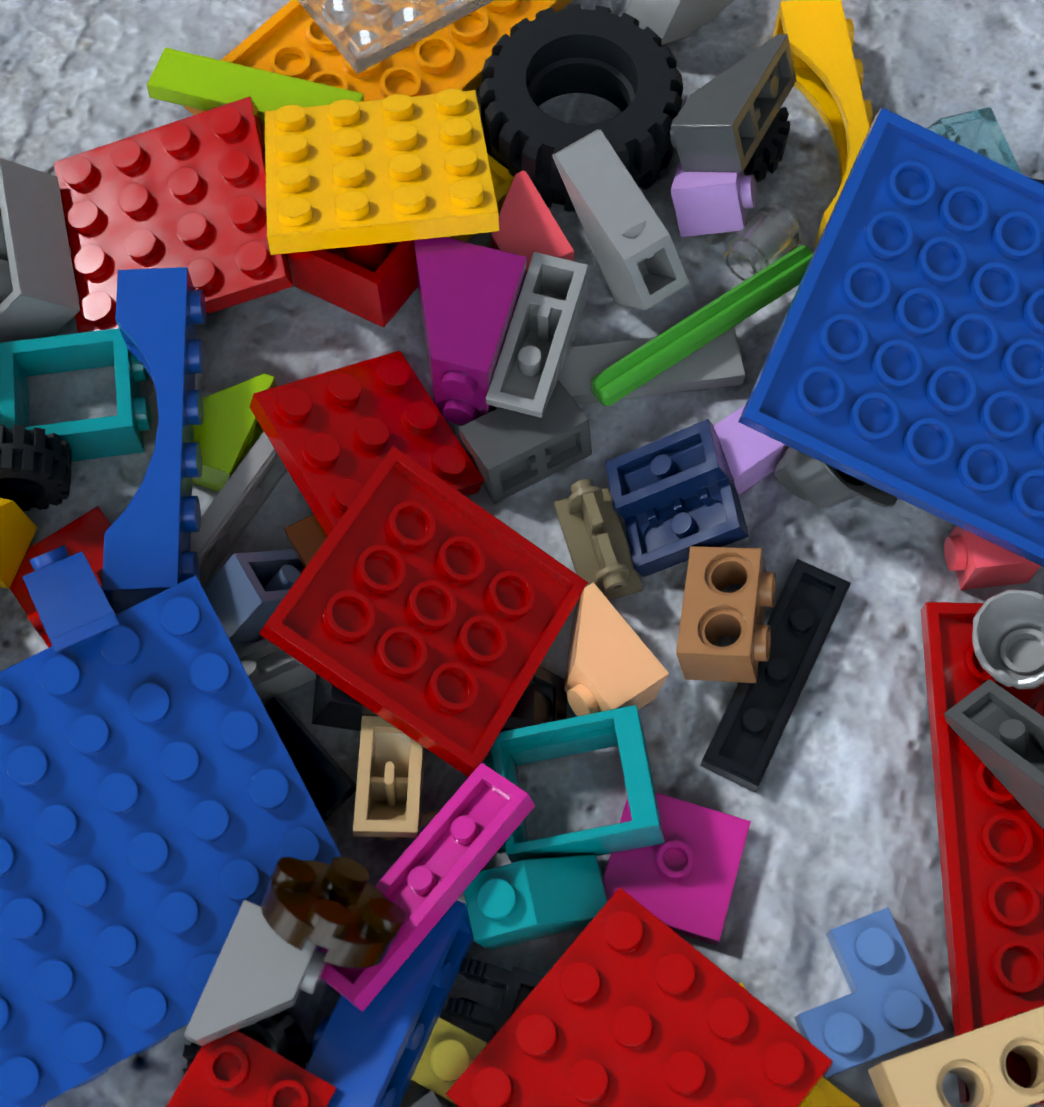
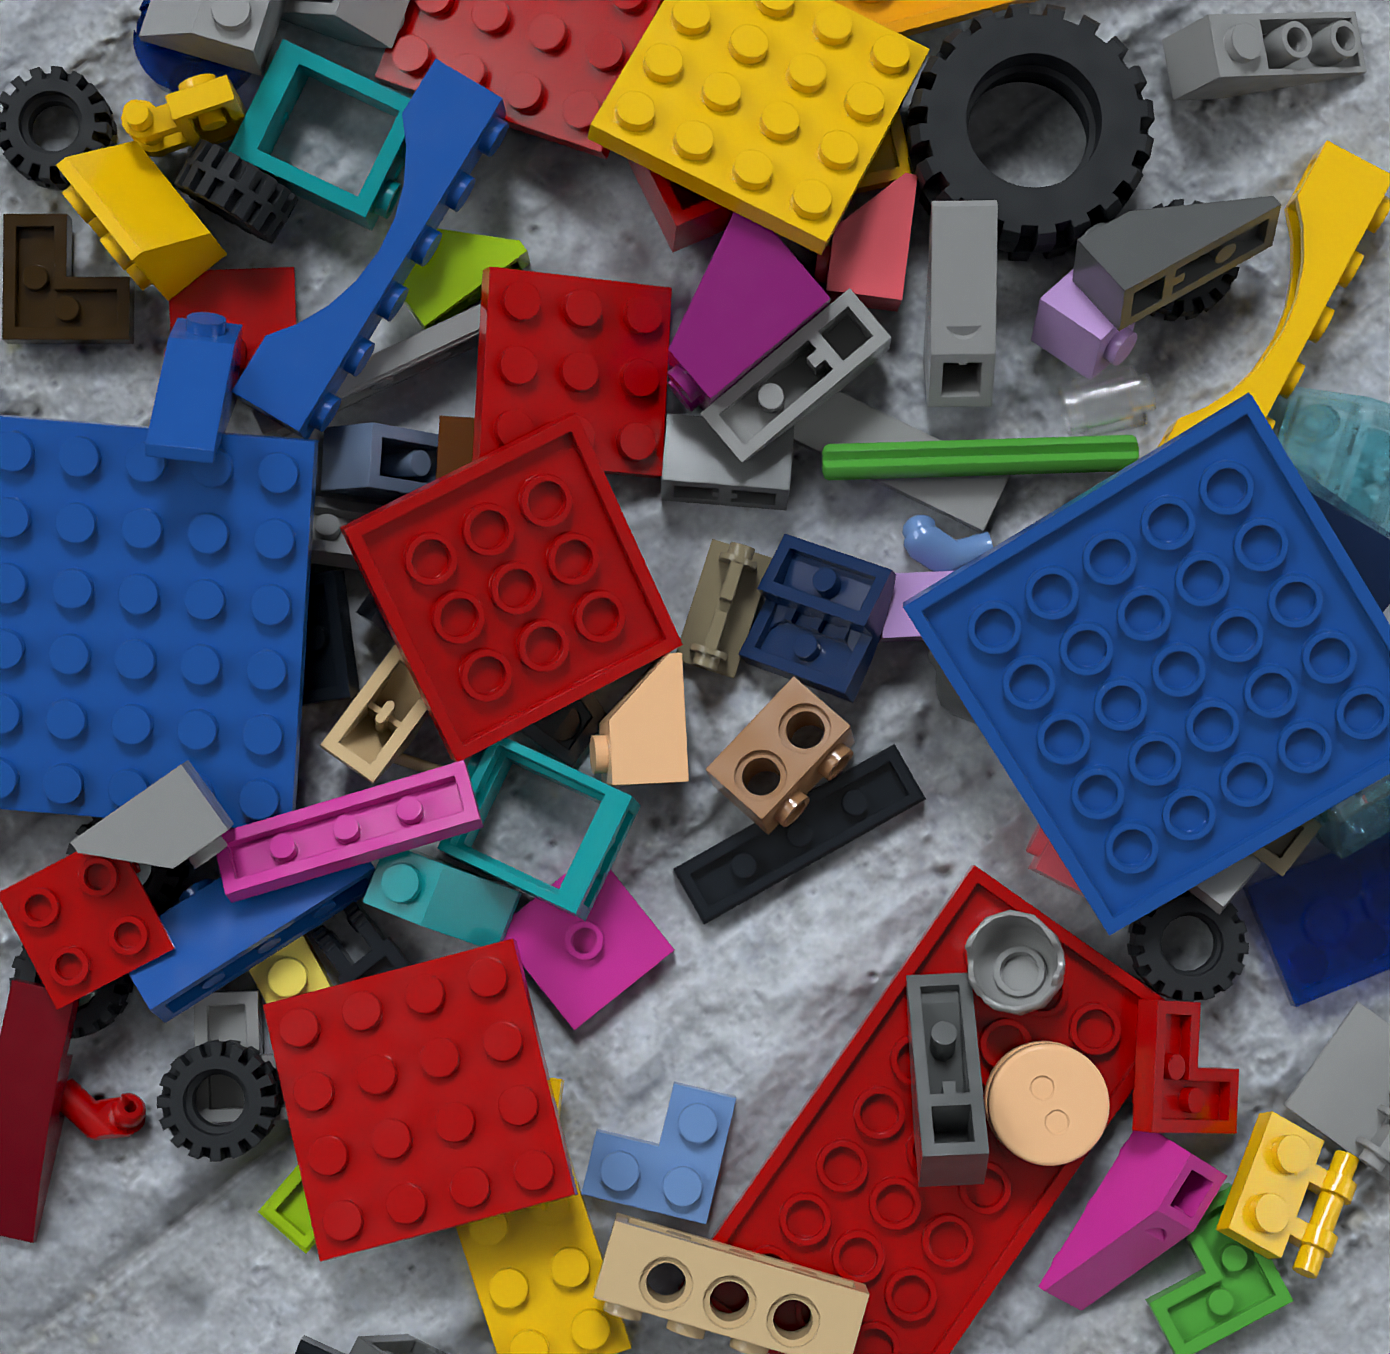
camera: 30 degrees right, 20 degrees up
dark brown plate [261,857,405,968] -> none
none -> medium blue arm [902,515,993,572]

